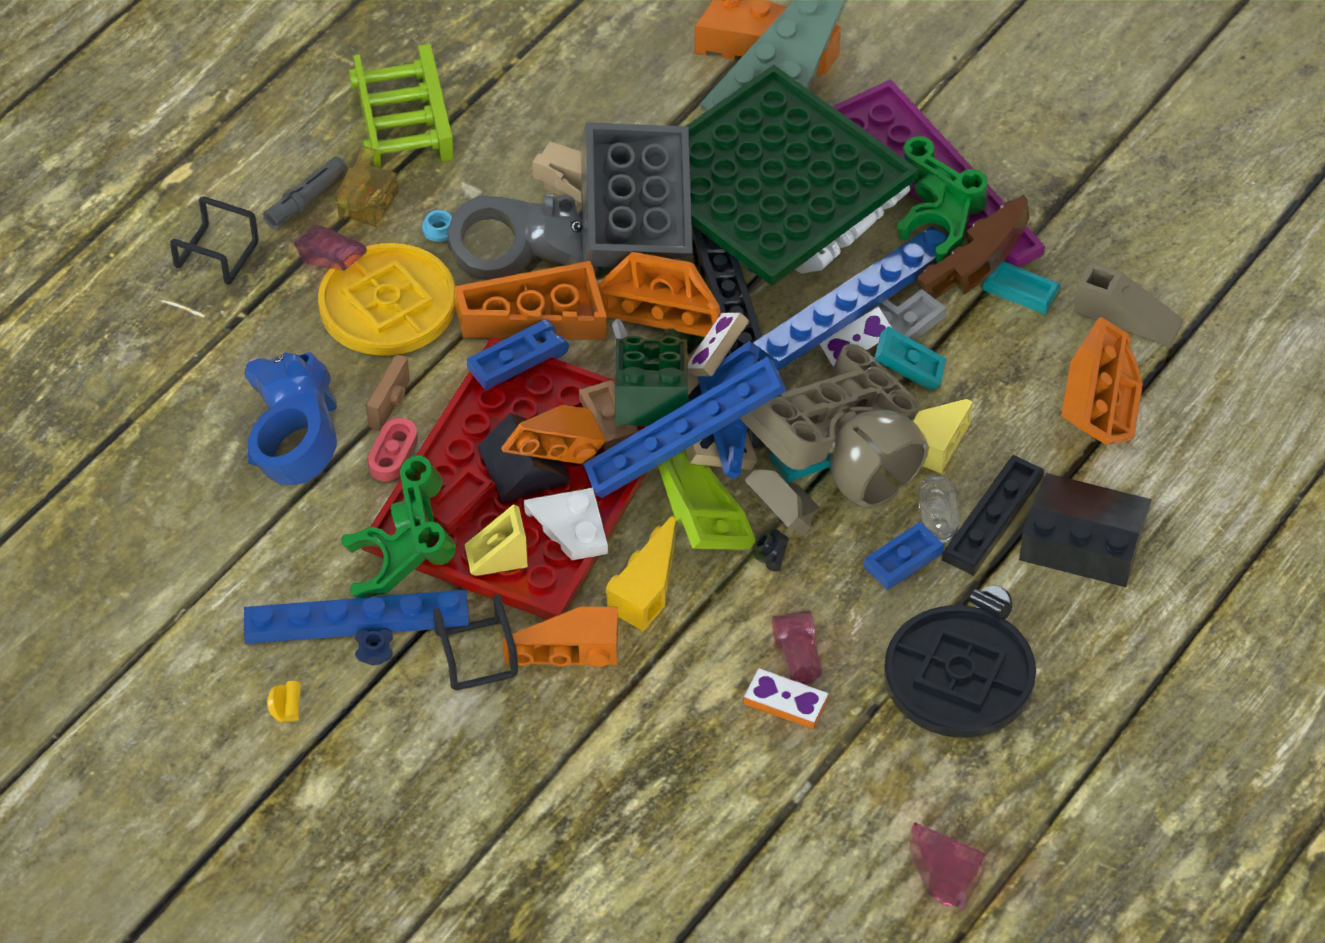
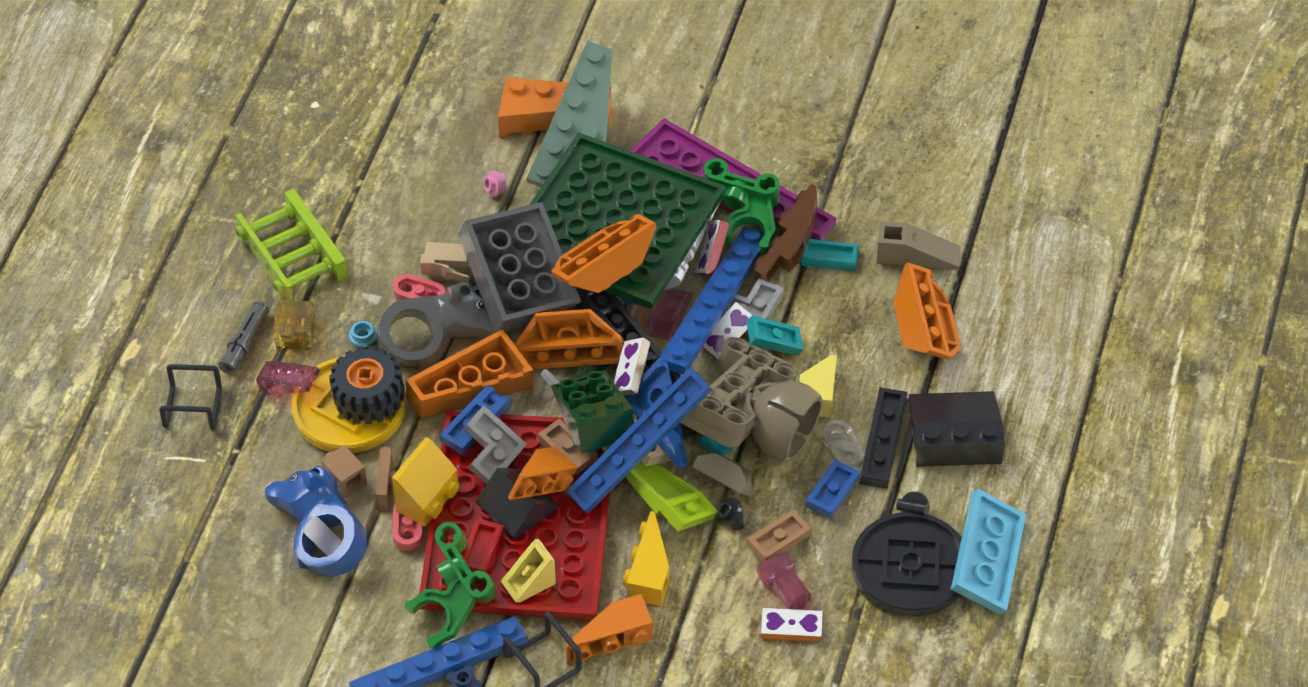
camera: 20 degrees left, 0 degrees up
white wing [524,488,608,560] -> none
none -> white sticker [303,514,342,556]
none -> medium nougat brick [321,445,367,498]
none -> black wheel [329,346,405,424]
none -> yellow slope [392,437,459,527]
none -> coral plate [393,274,446,301]
none -> light grey plate [463,405,526,484]
none -> bright pink plate [483,170,506,197]
none -> orange wedge [551,214,656,293]
none -> clear pink slope [648,288,692,341]
none -> tile [695,220,729,276]
none -> medium nougat plate [747,509,812,565]
none -> medium azure plate [951,489,1026,615]

